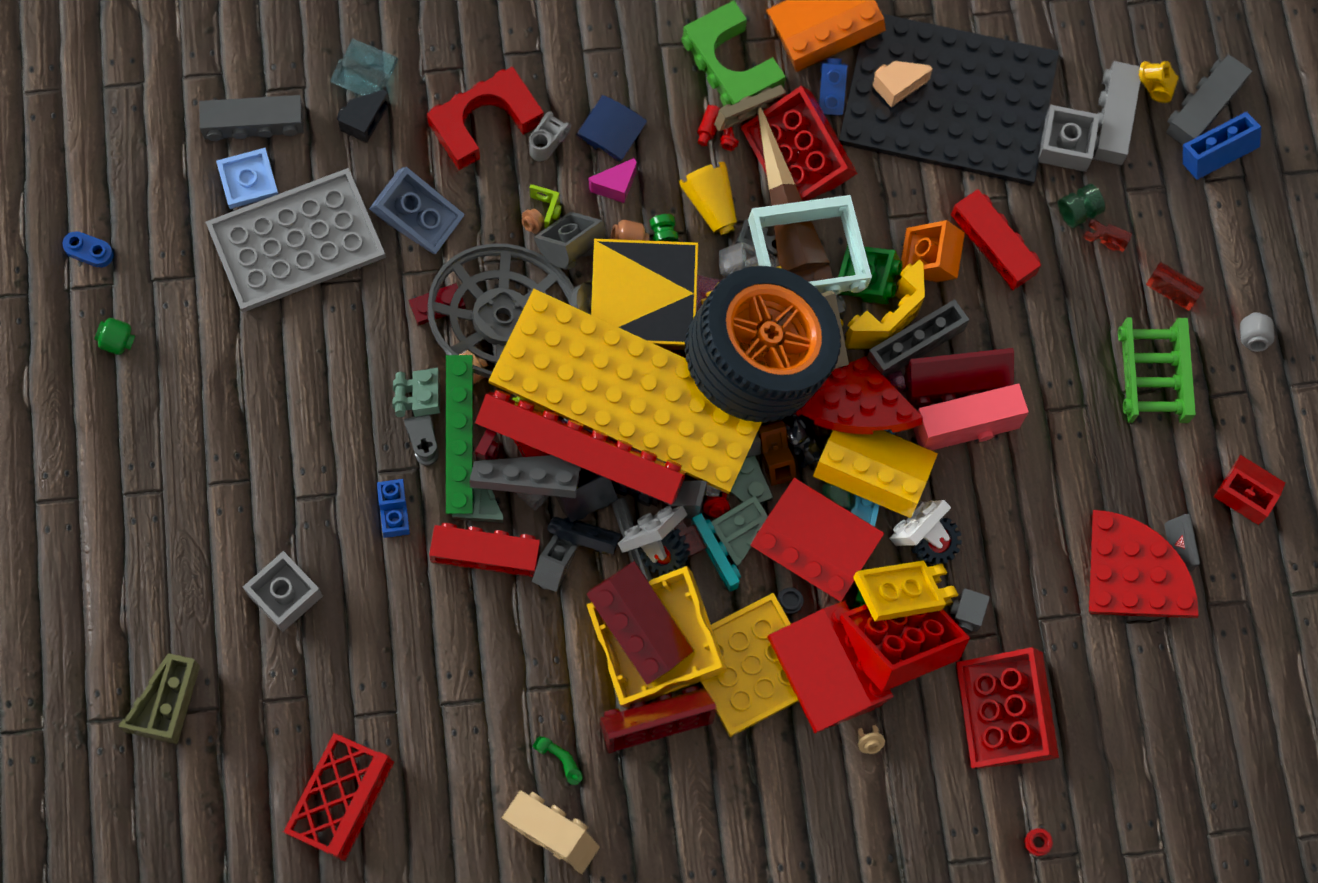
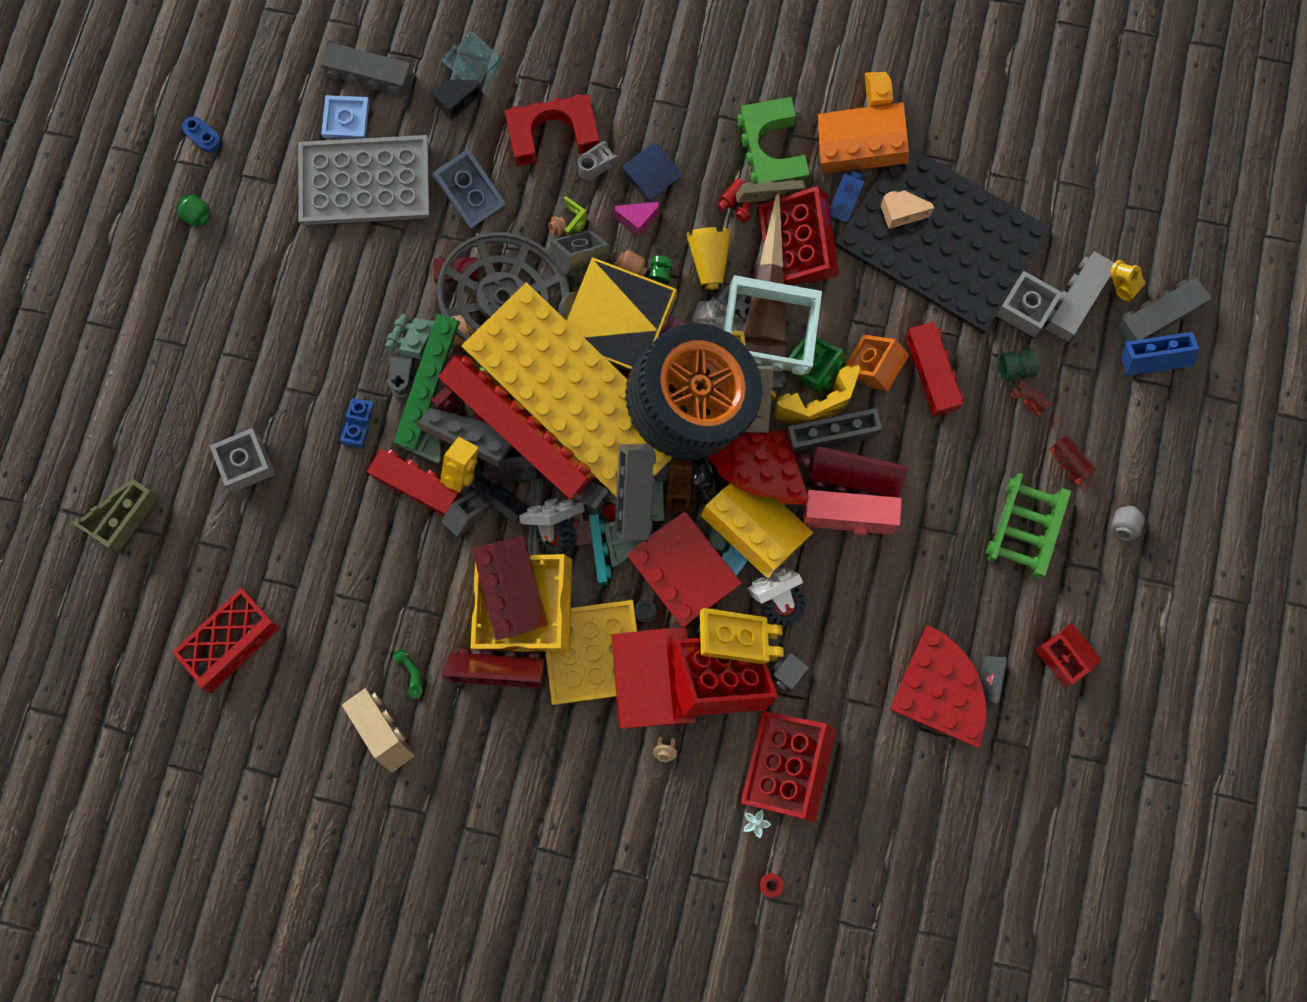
camera: 25 degrees right, 5 degrees up
none -> yellow brick [440,437,479,493]
none -> dark grey brick [615,443,656,542]
none -> light aqua plant [743,810,771,839]

